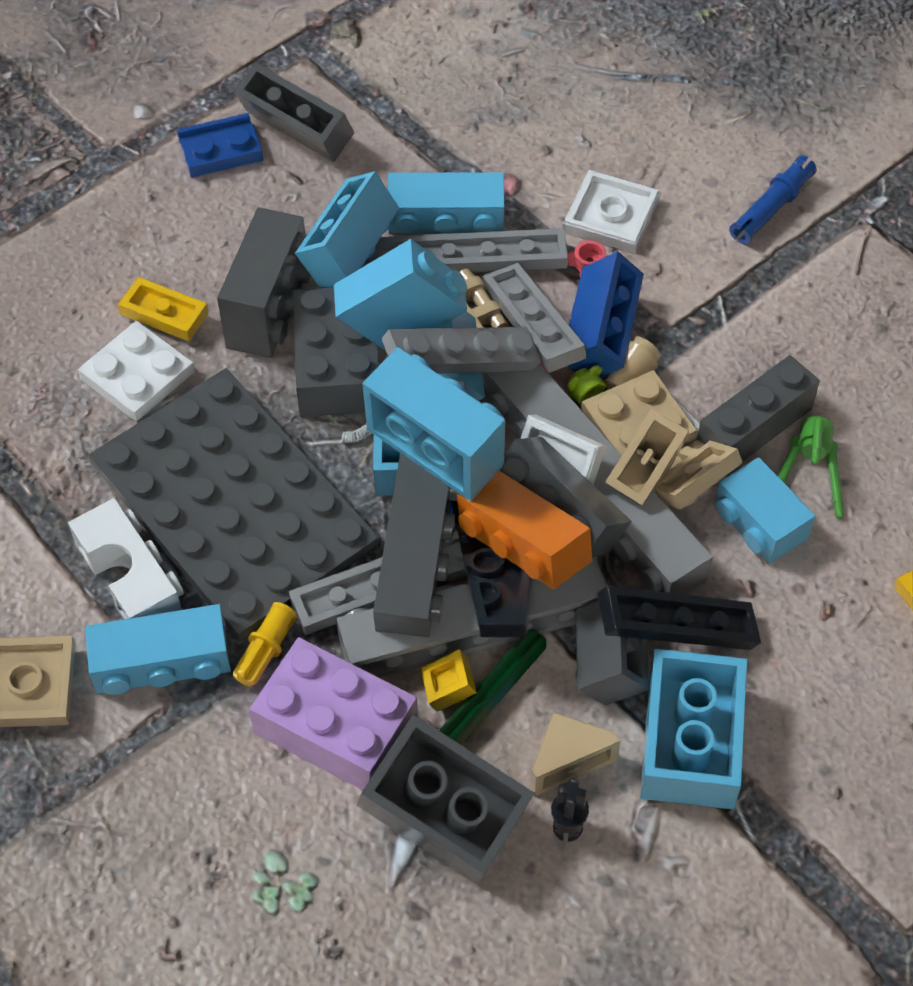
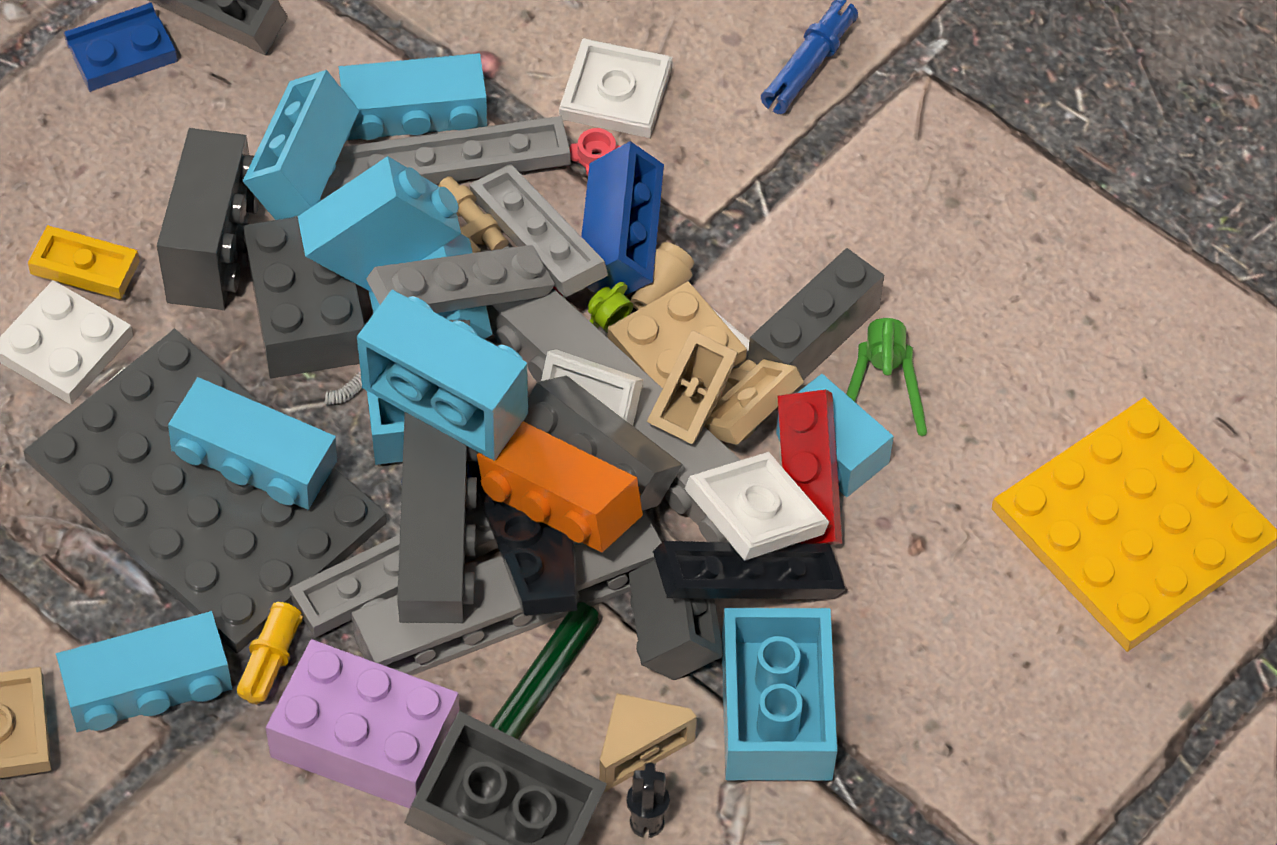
camera: 10 degrees left, 0 degrees up
white arch [68,498,184,620] -> none
yellow plate [421,649,477,712] -> none
none -> medium azure brick [168,377,337,510]
none -> white tile [684,452,829,561]
none -> red plate [778,389,842,545]

